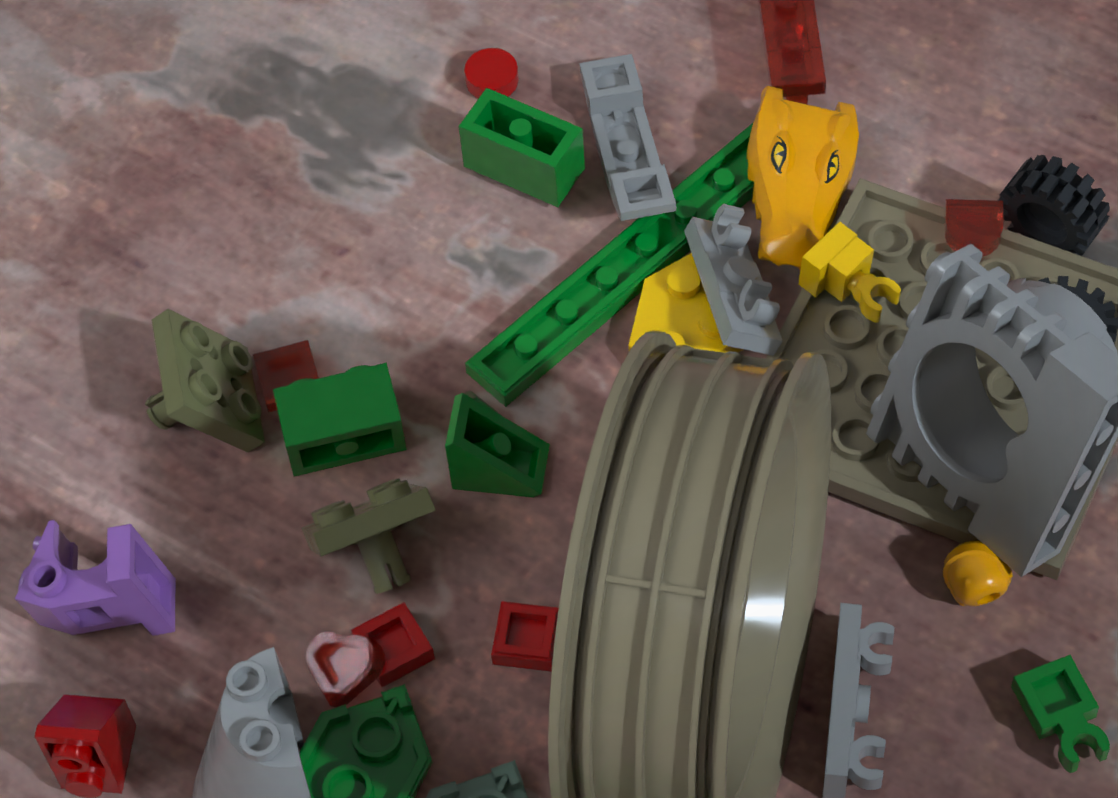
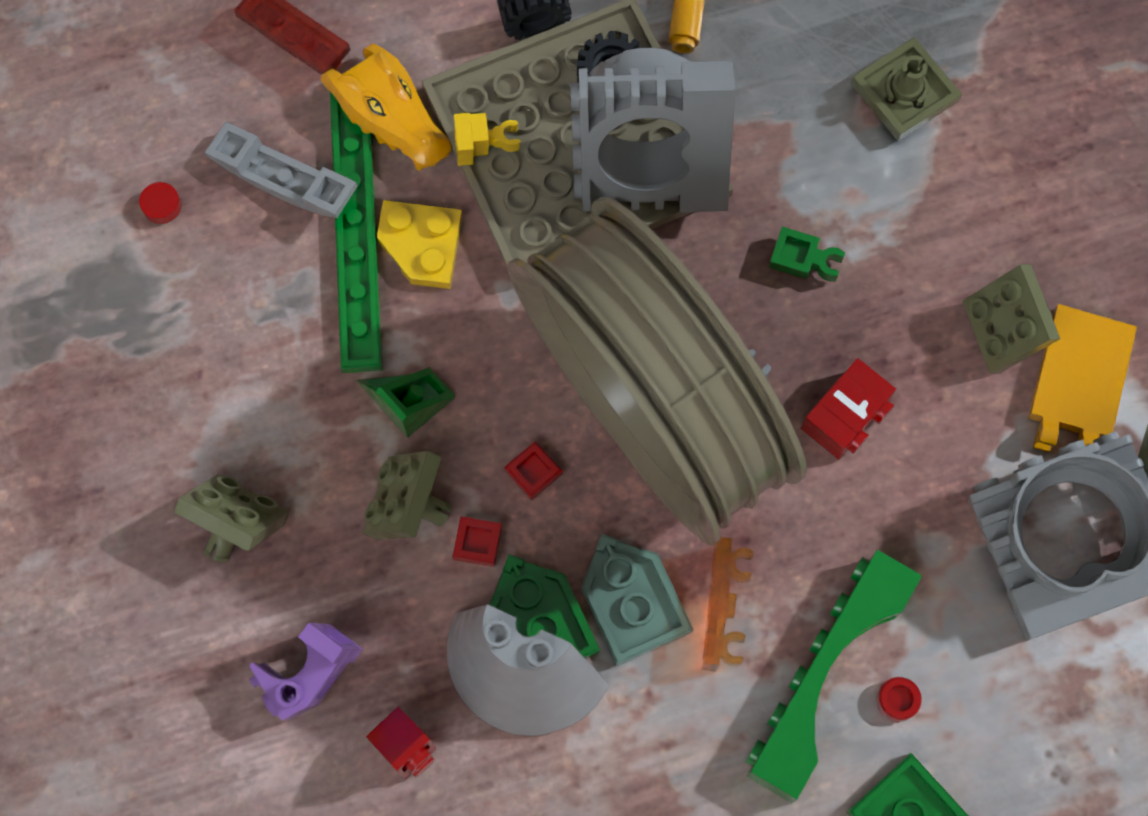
camera: 55 degrees left, 15 degrees up
clear red tile [253,340,319,412] -> none
green brick [273,362,407,477] -> none
clear red tile [306,631,385,707] -> none
green brick [458,88,585,207] -> none
light grey plate [684,204,783,356] -> none
light orange piece [943,540,1013,607] -> none
clear red tile [944,199,1004,257] -> none

